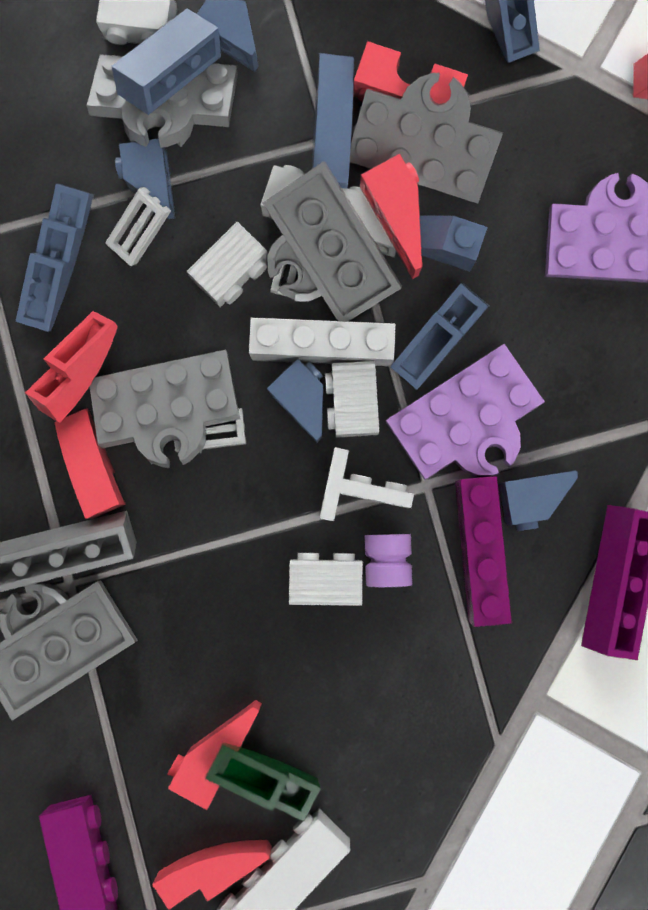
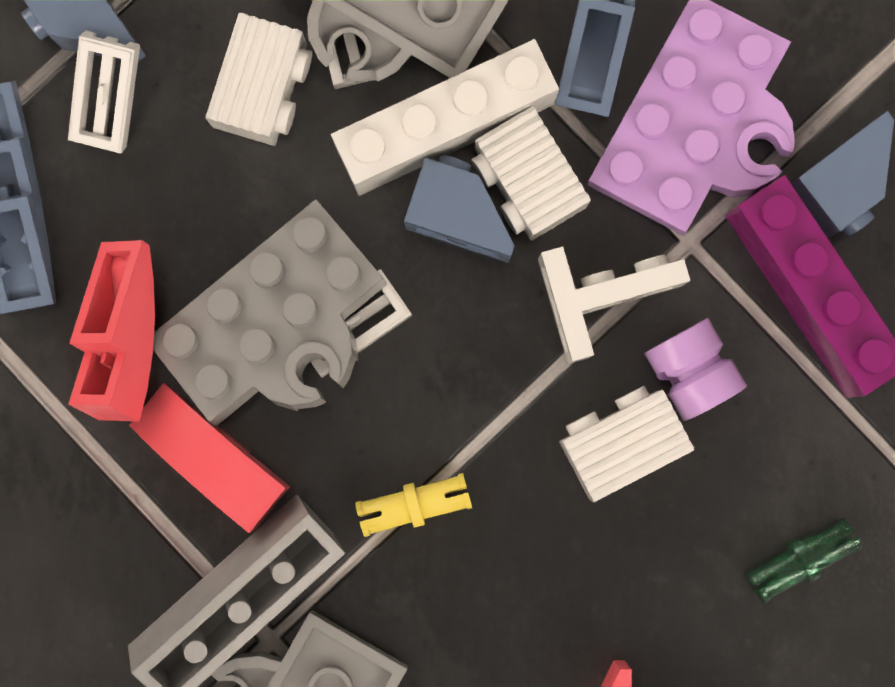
camera: 35 degrees left, 0 degrees up
none -> light yellow pin [355,473,472,537]
none -> clear green pin [745,518,862,604]

